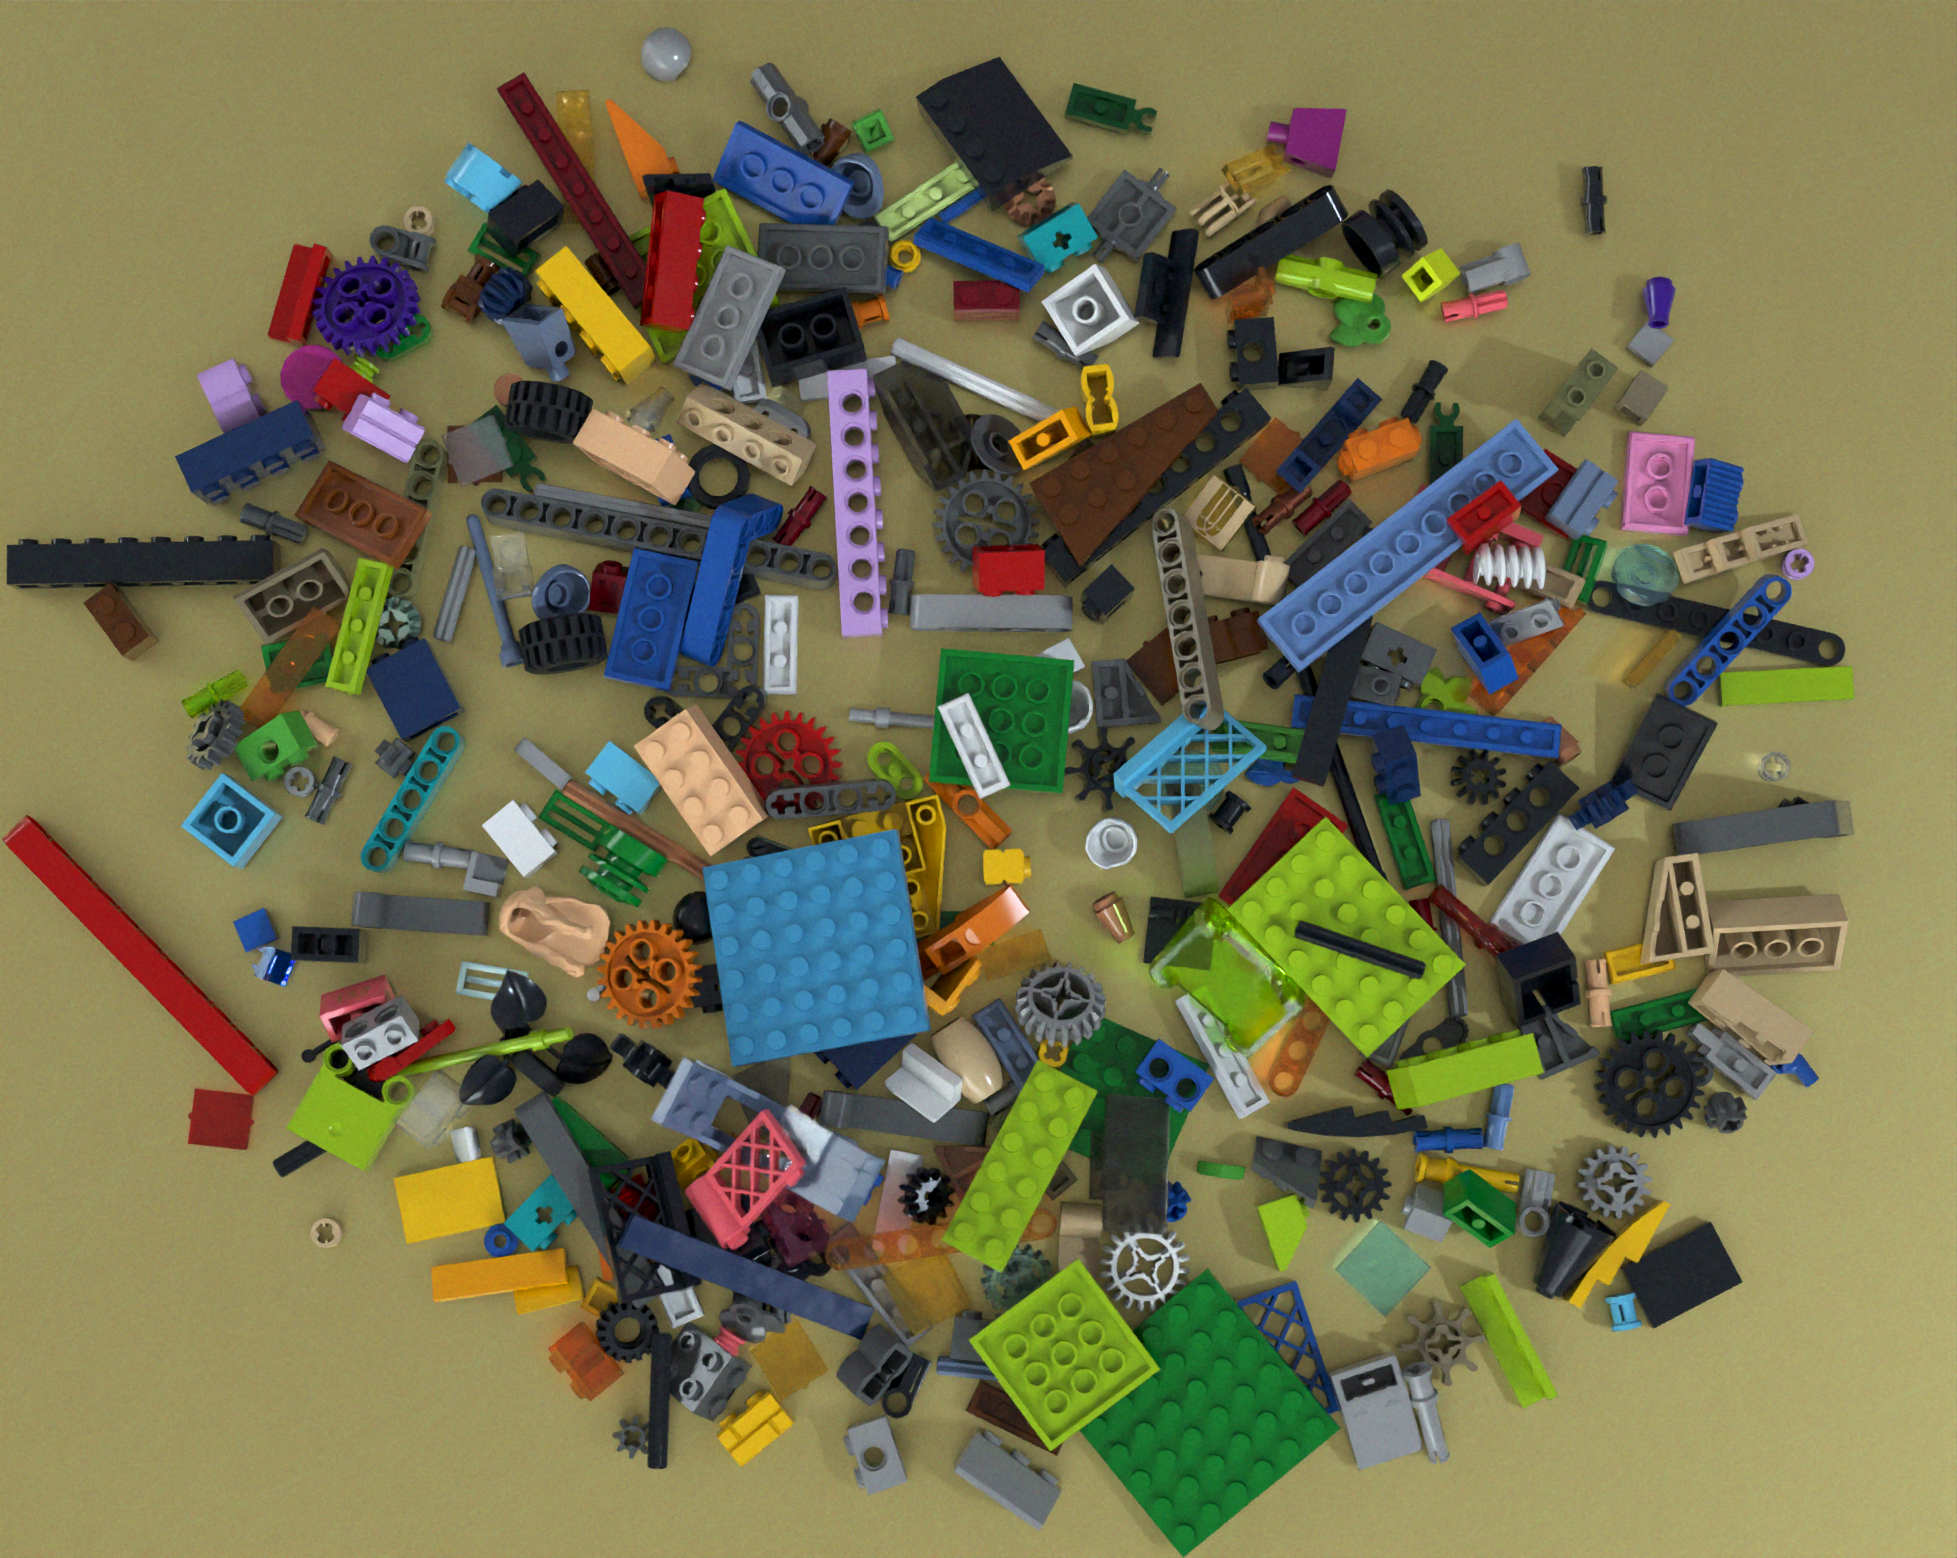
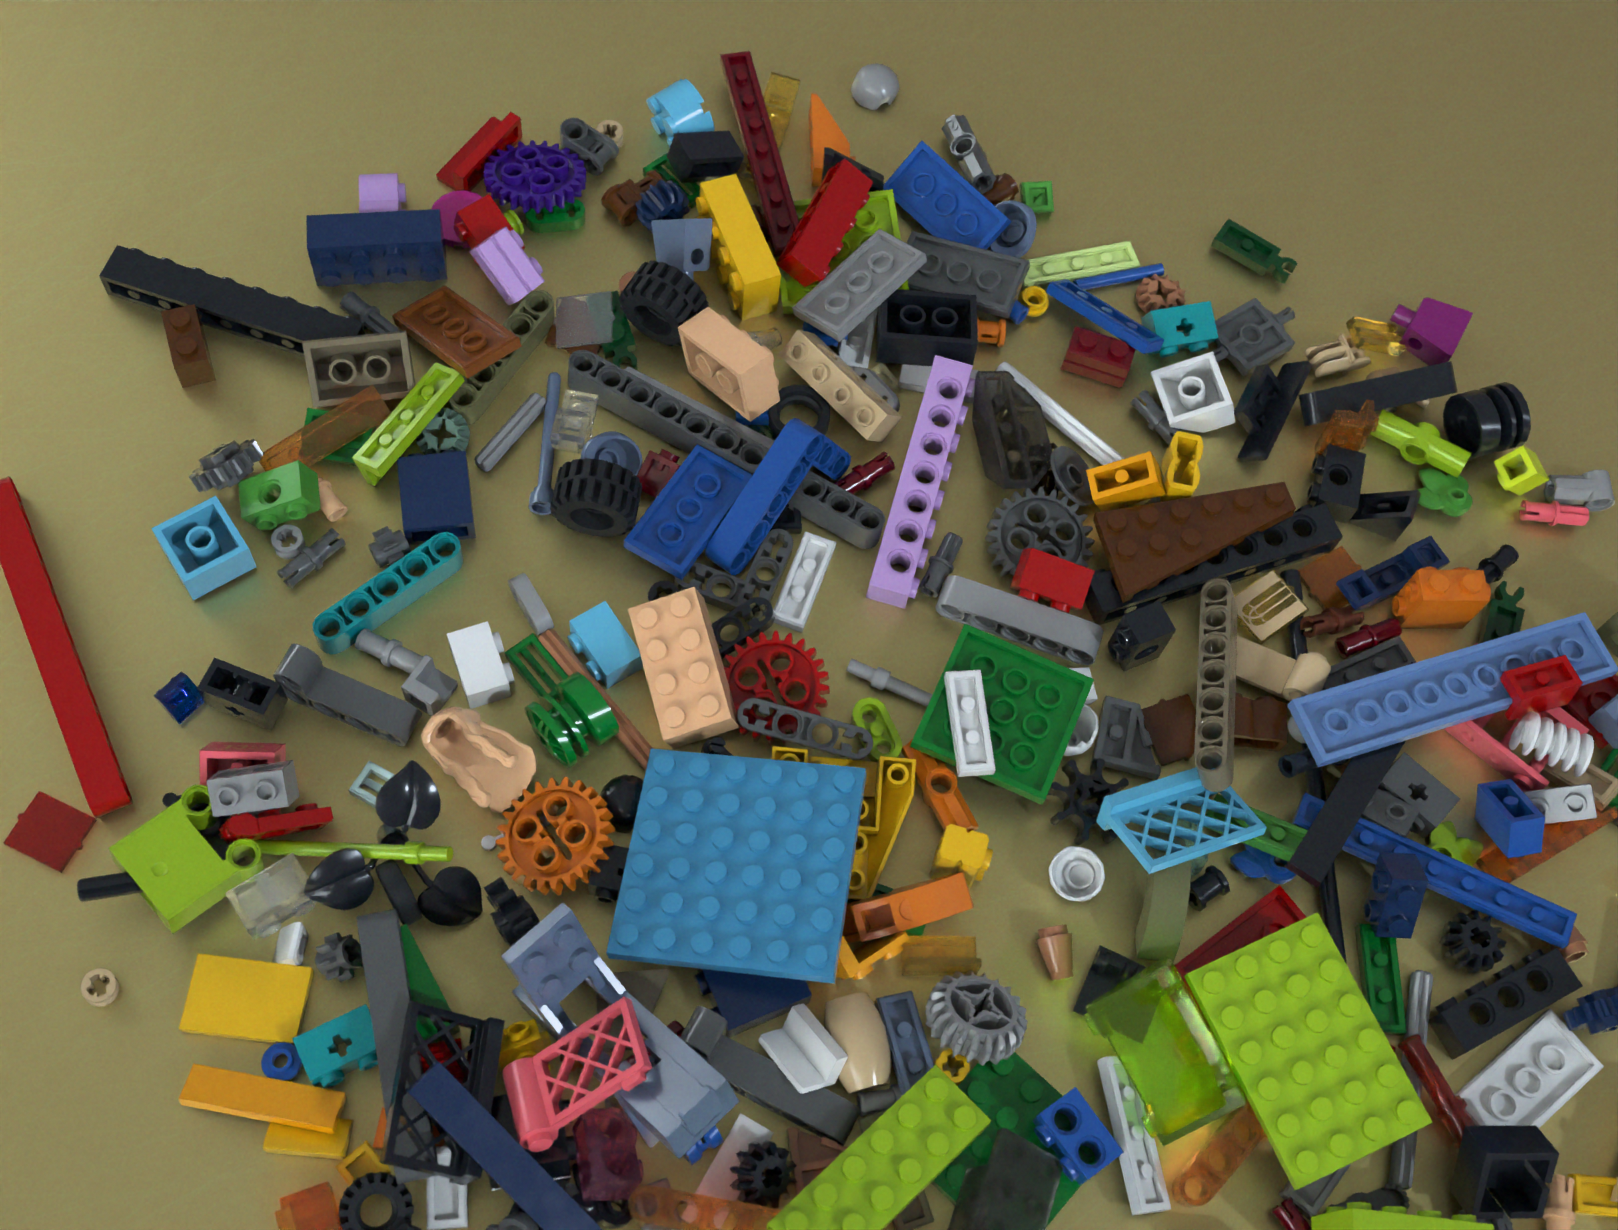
camera: 10 degrees right, 20 degrees down
clear neon green axle [181,670,248,719] -> none
blue tile [233,908,279,953] -> none
clear piece [760,1104,836,1184] -> none
black slope [916,57,1073,212] -> none
black axle [1294,920,1426,979] -> none

